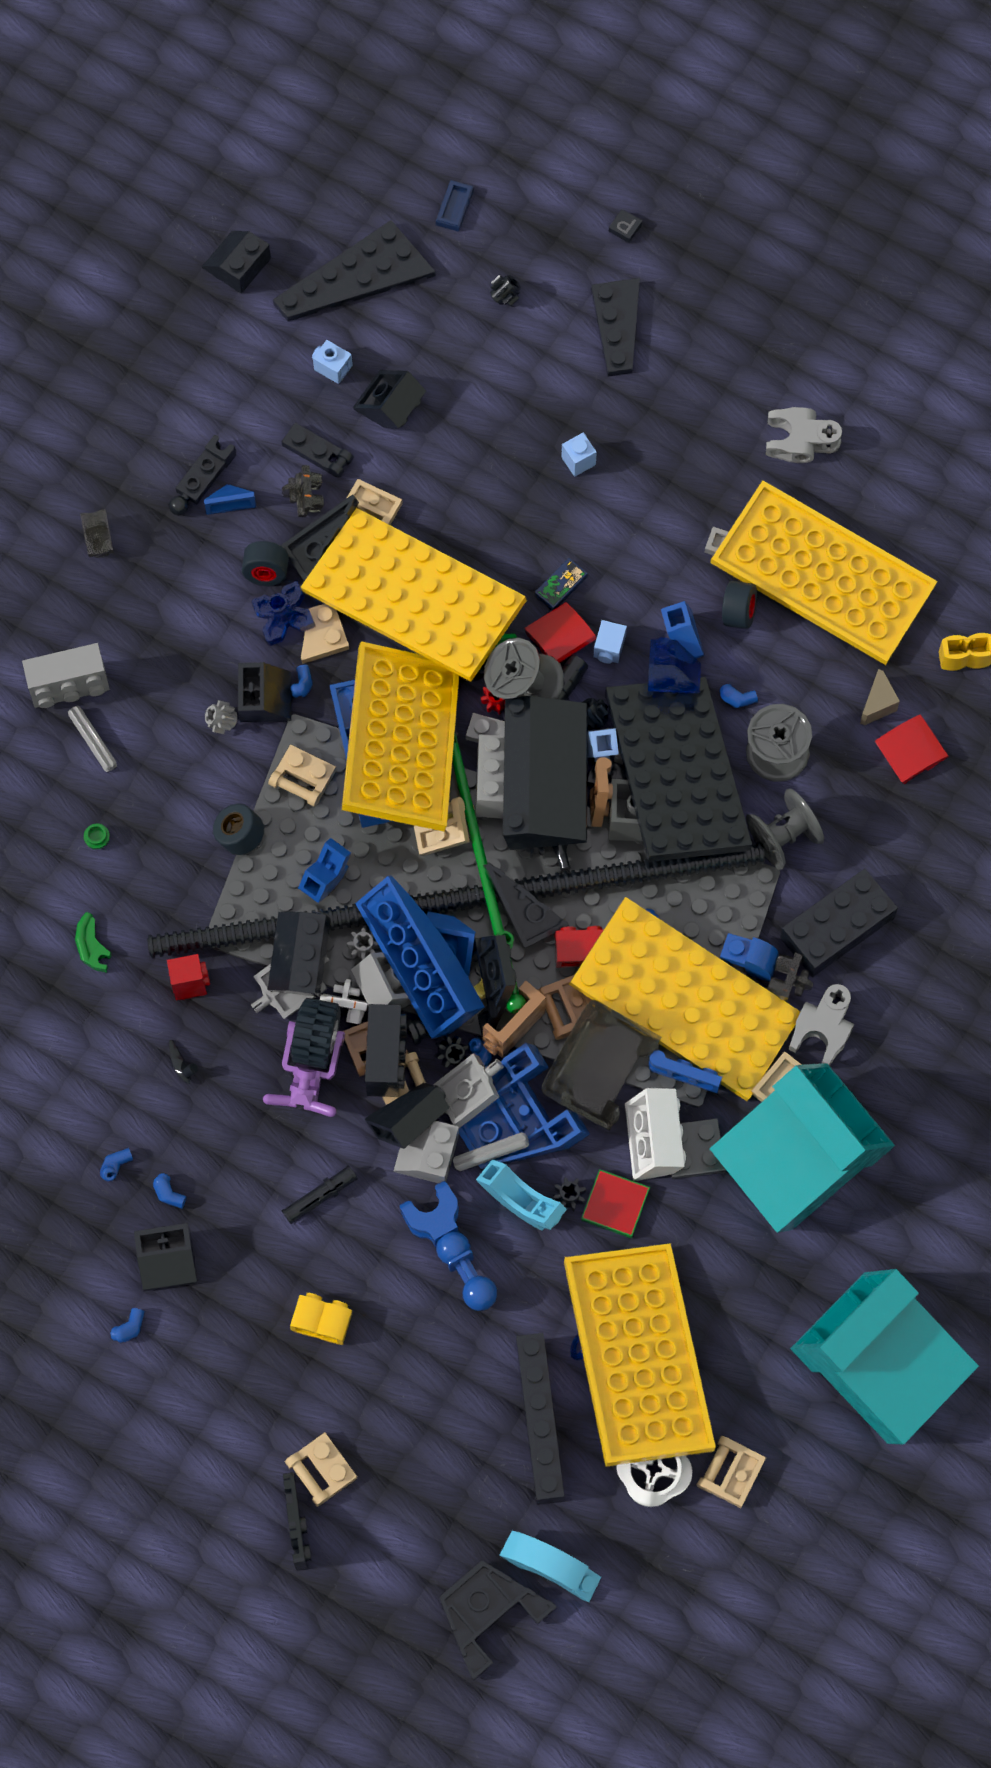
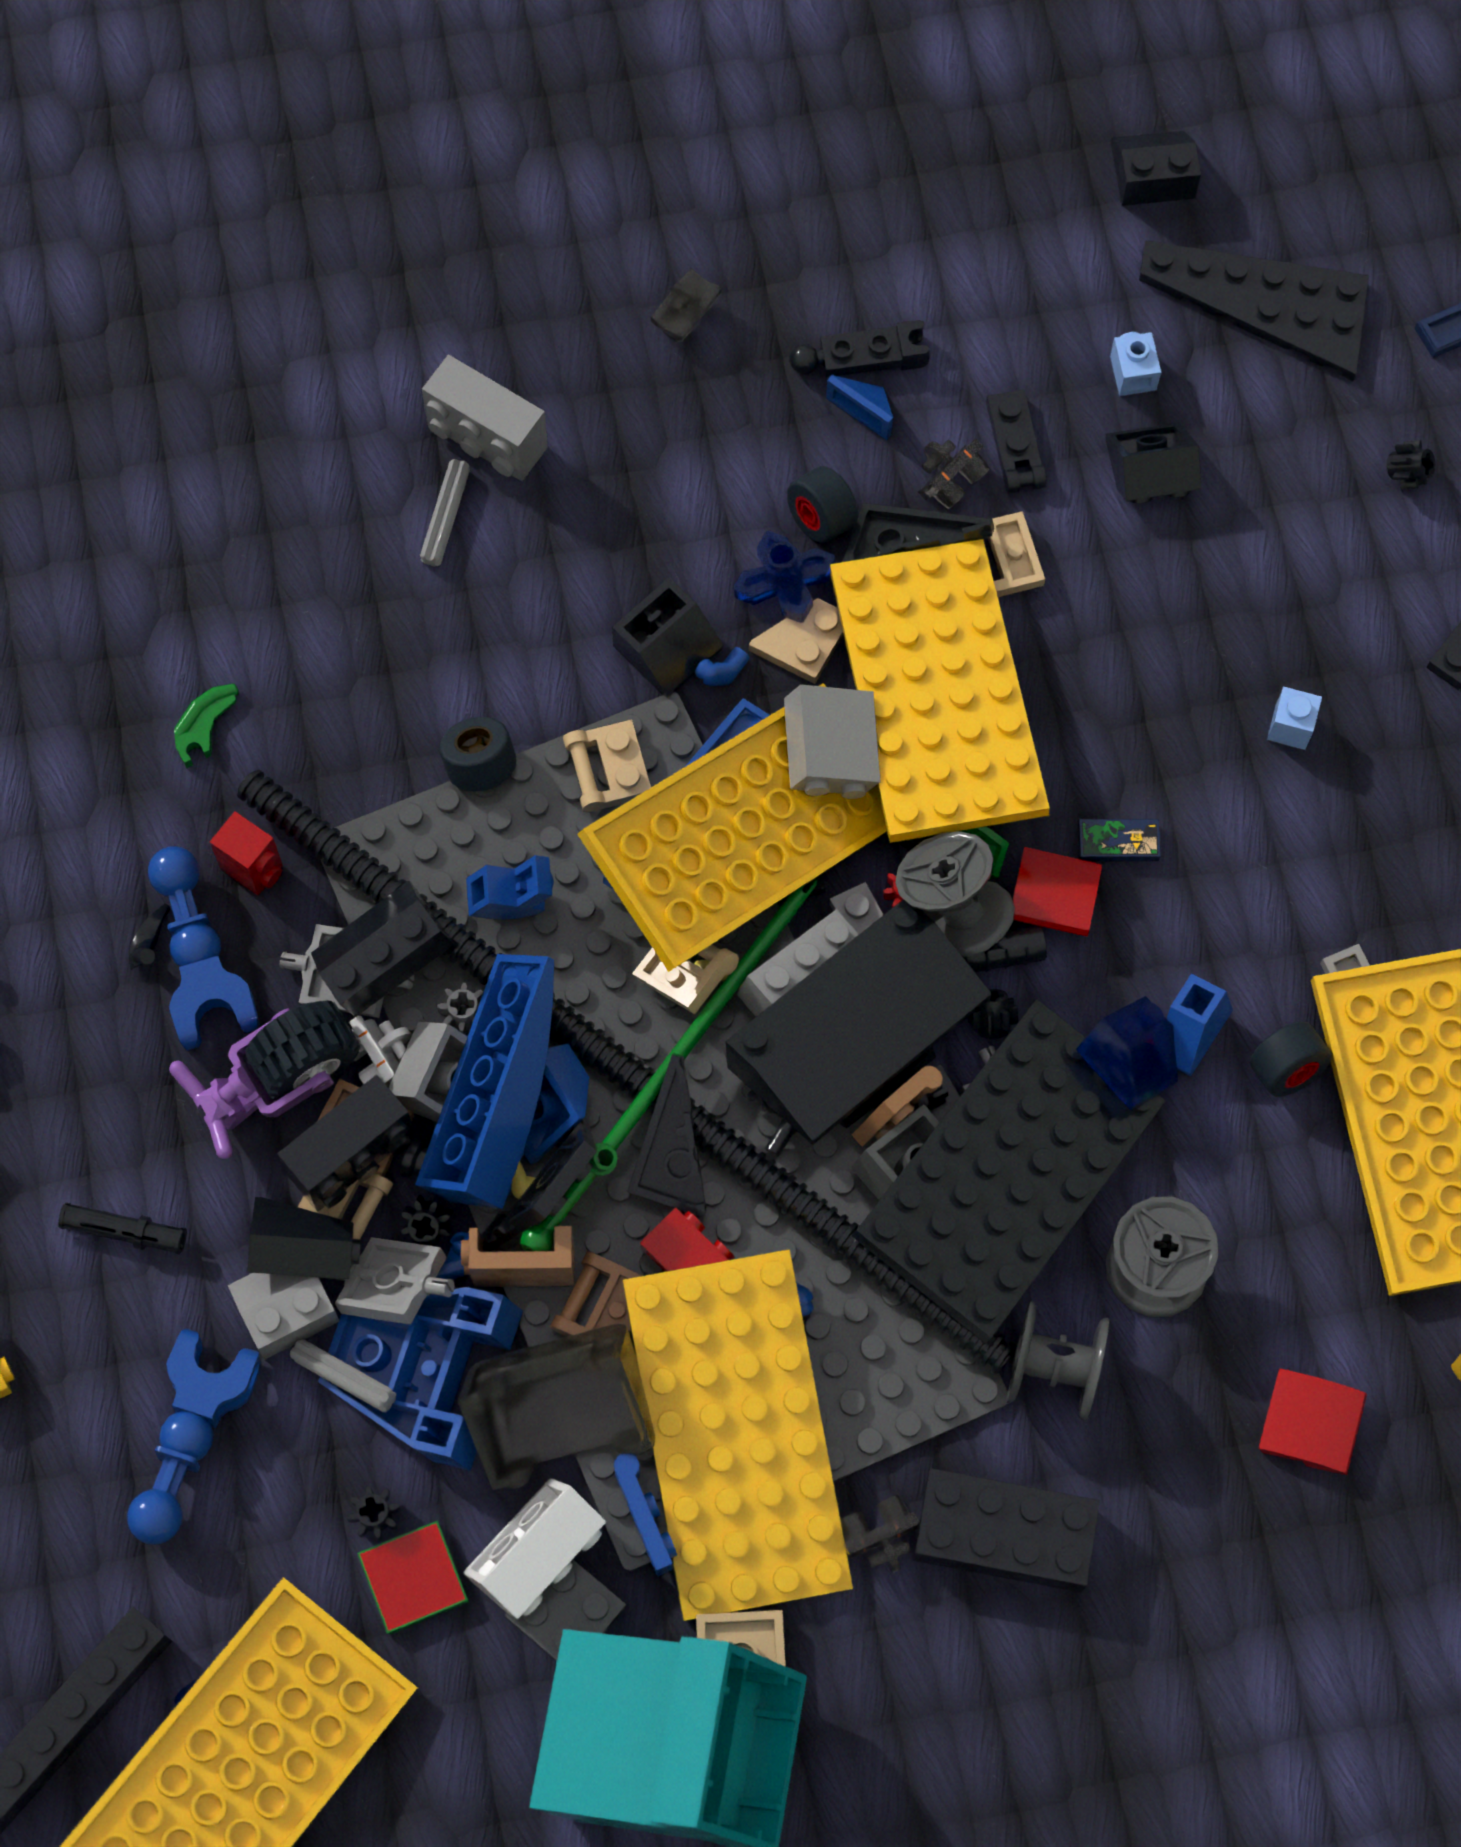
camera: 45 degrees right, 0 degrees up
green plate [84,824,110,849] -> none
light grey gear [205,700,237,734] -> none
medium azure arch [476,1159,567,1231] -> none
light blue brick [587,728,619,762] -> none
light blue brick [594,620,627,663] -> none
blue arm [720,684,758,708] -> none
blue brick [720,933,779,982] -> none
light grey piece [789,984,854,1066] -> none
dark tan slope [860,669,900,725] -> none
none -> blue piece [148,846,260,1051]
none -> light grey brick [784,684,880,799]

